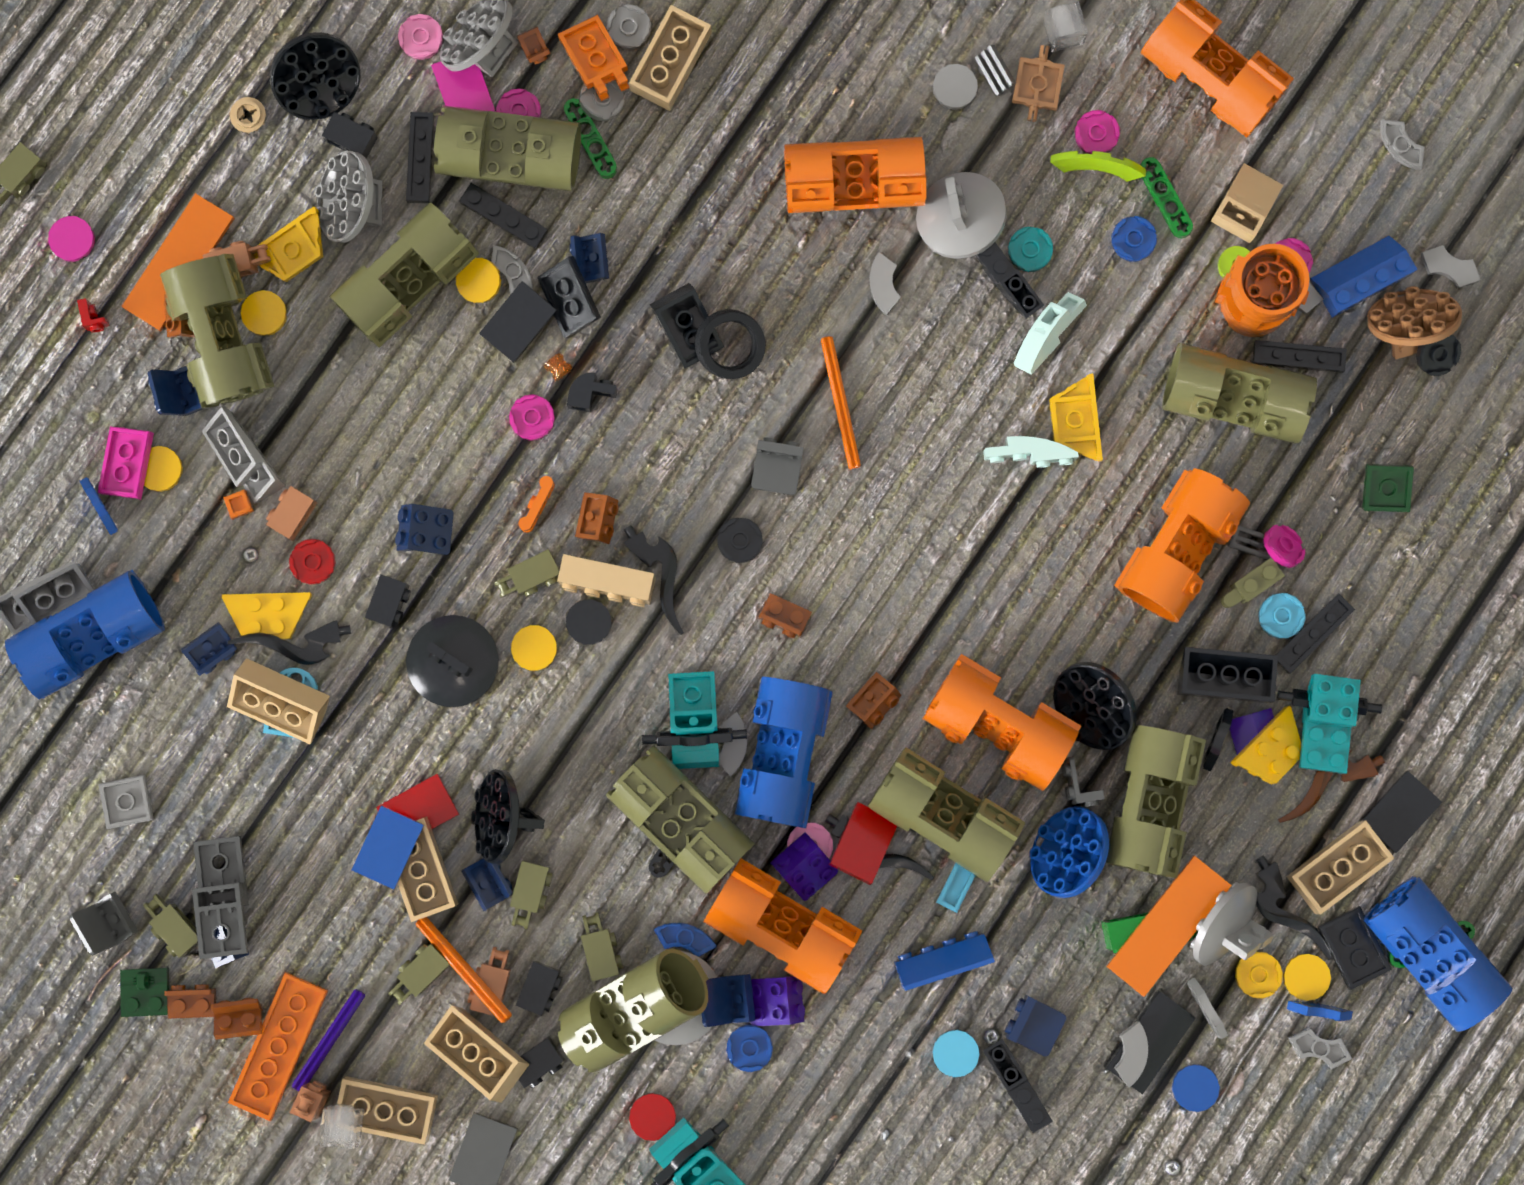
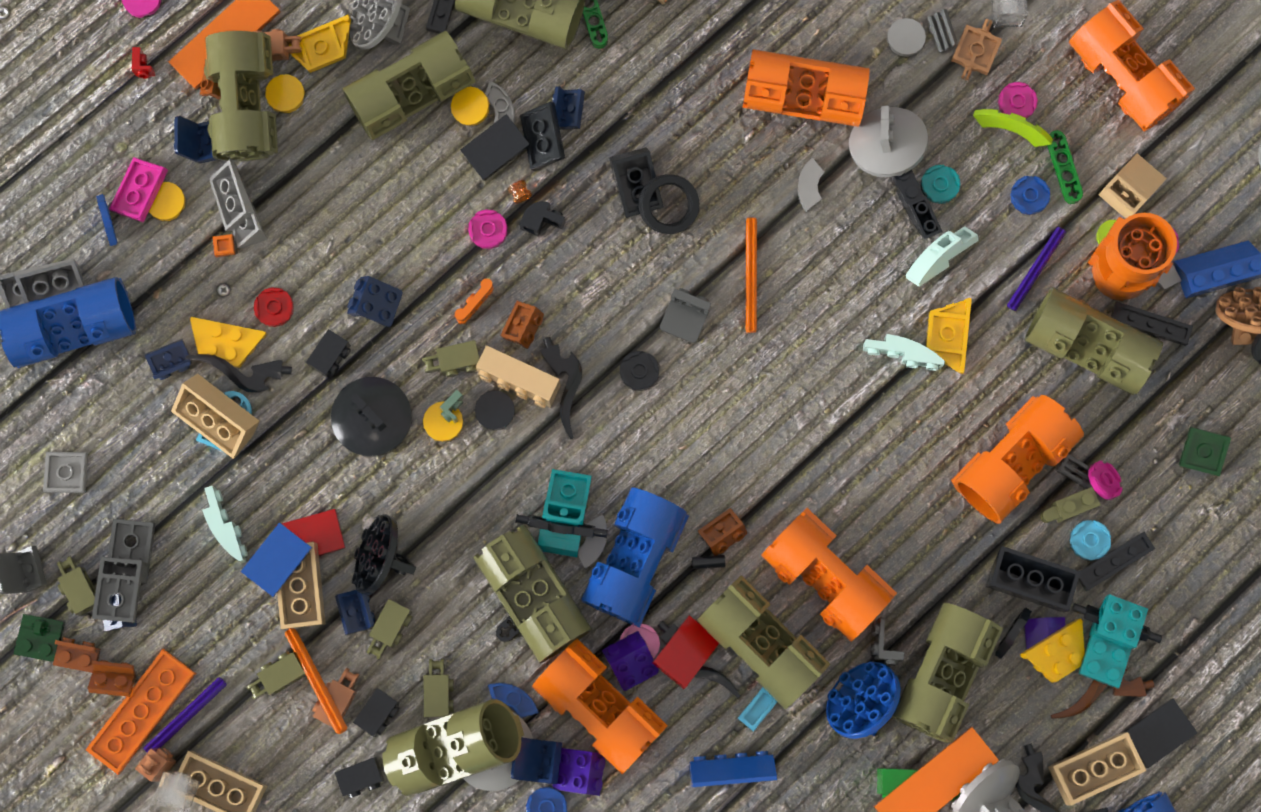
camera: 10 degrees right, 5 degrees down
nougat brick [266,486,318,541] -> none
tan brick [424,1005,529,1103] -> none
black plate [459,182,548,250] -> none
dark orange bracket [759,593,812,639] -> none
black bracket [1053,662,1137,750] -> none
none -> light aqua slope [202,486,248,563]
none -> sand green bracket [440,390,464,423]
none -> black axle [692,555,725,569]
none -> dark purple axle [1007,227,1066,311]

